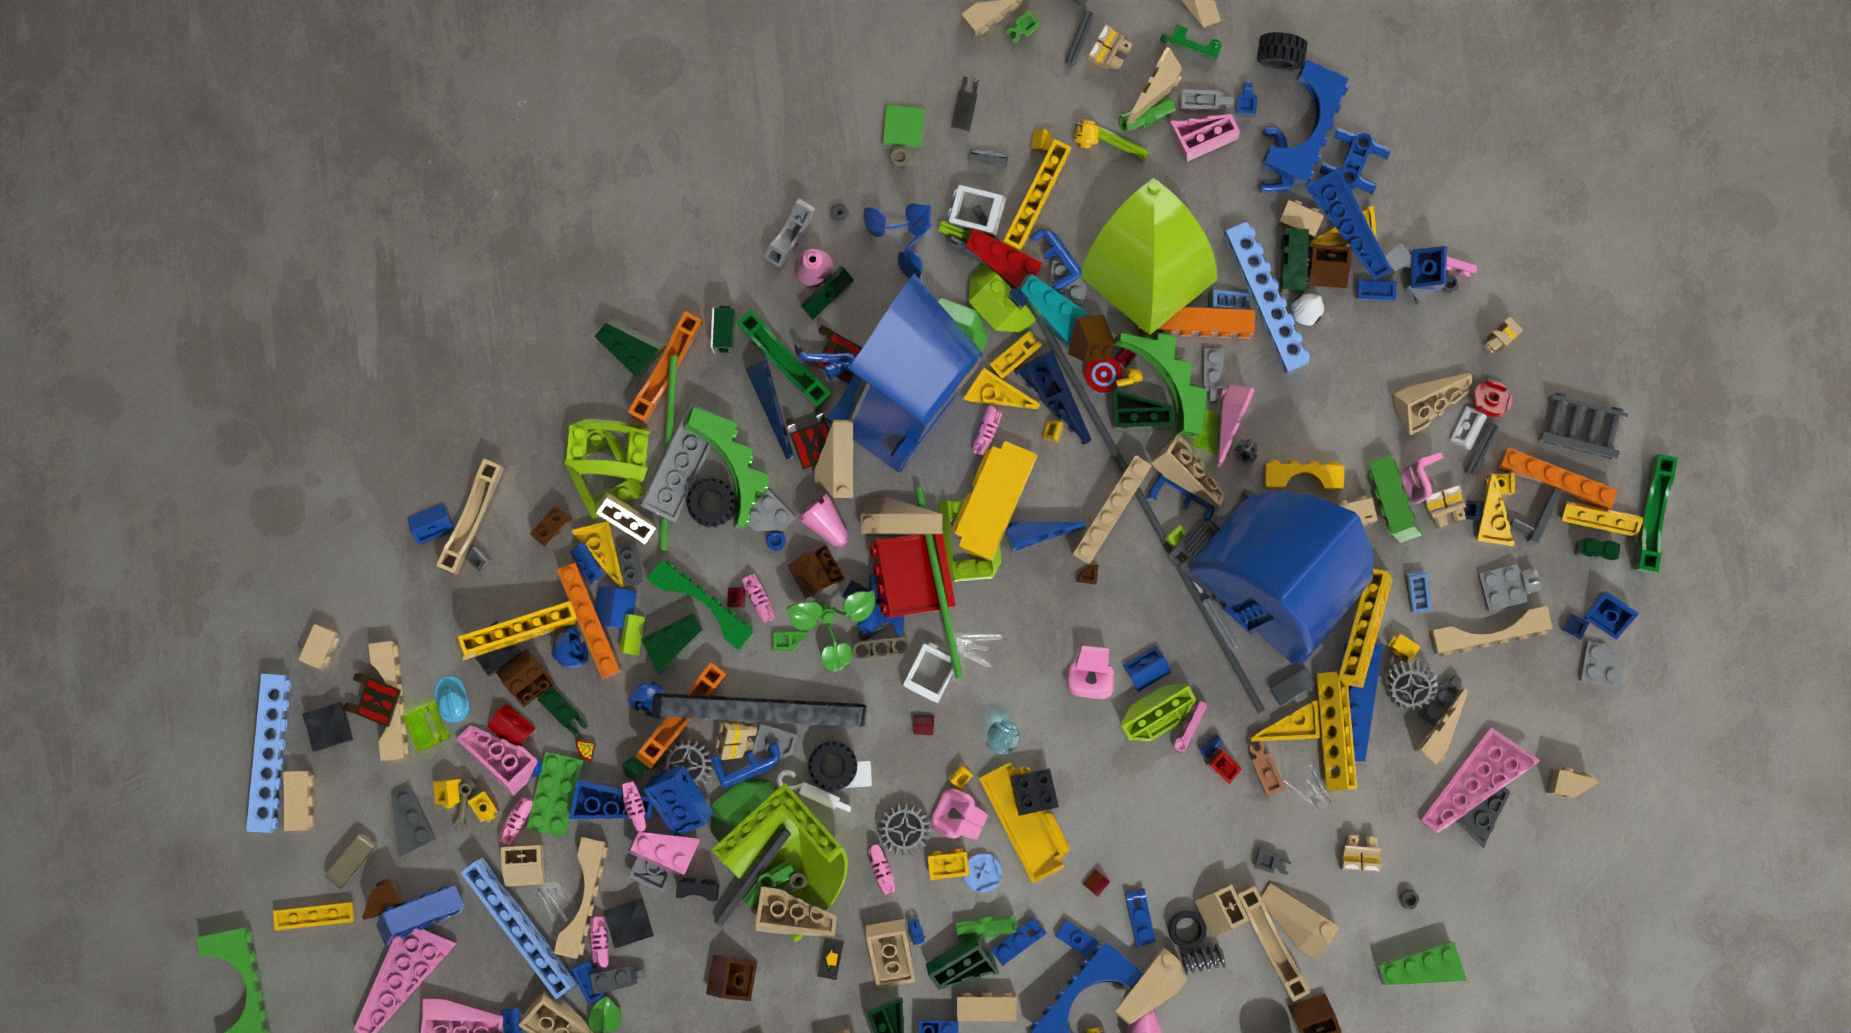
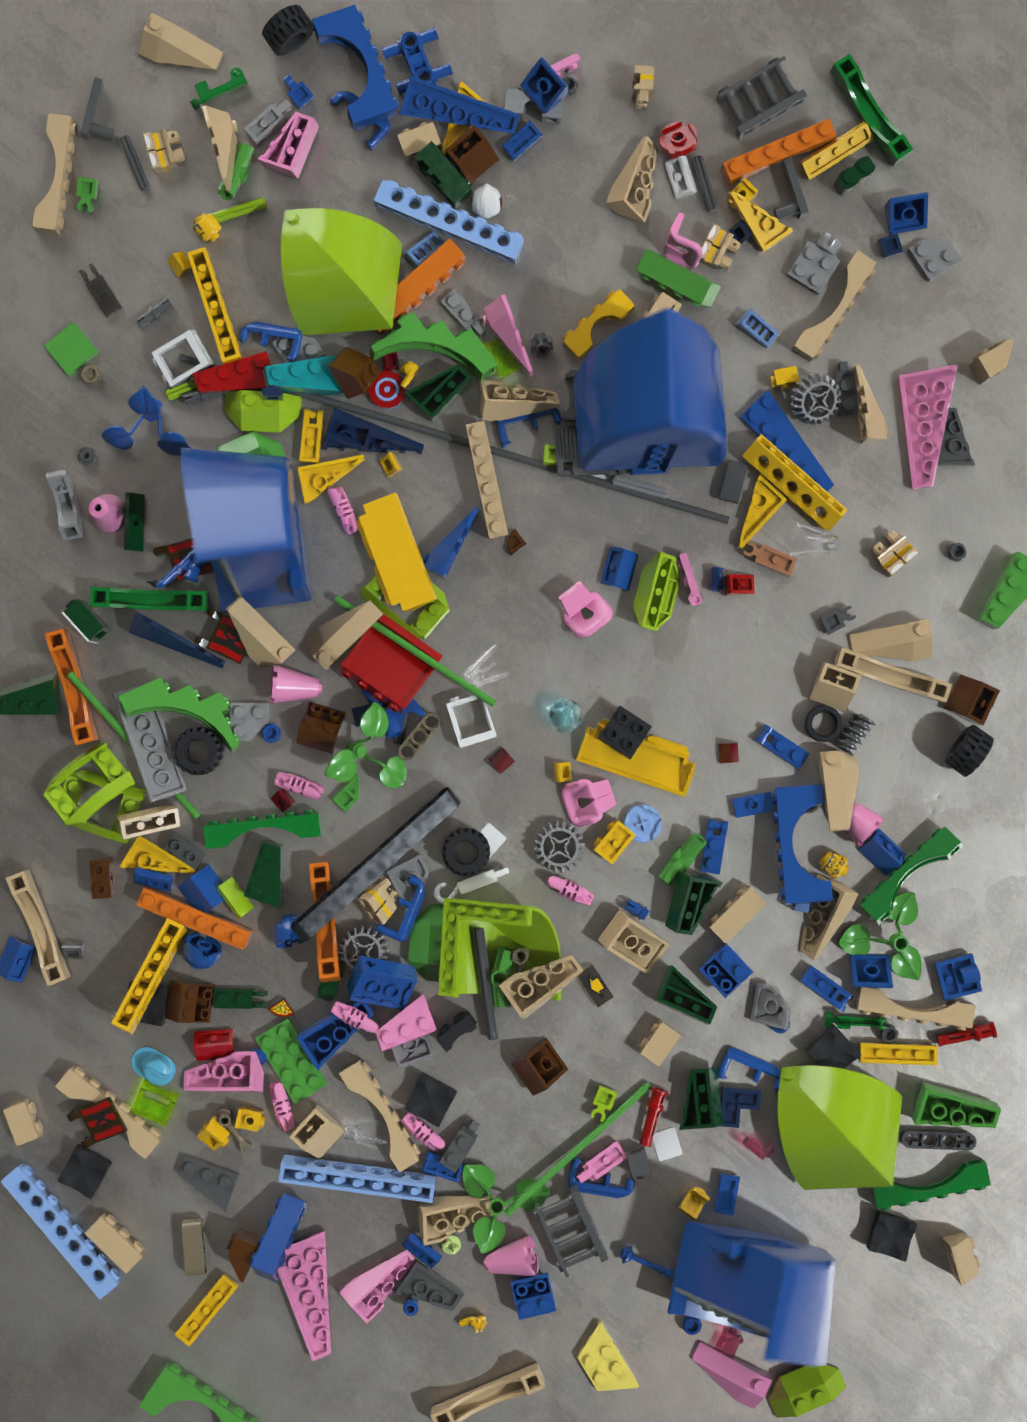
camera: 45 degrees left, 5 degrees up
yellow brick [1339,569,1393,688] -> none

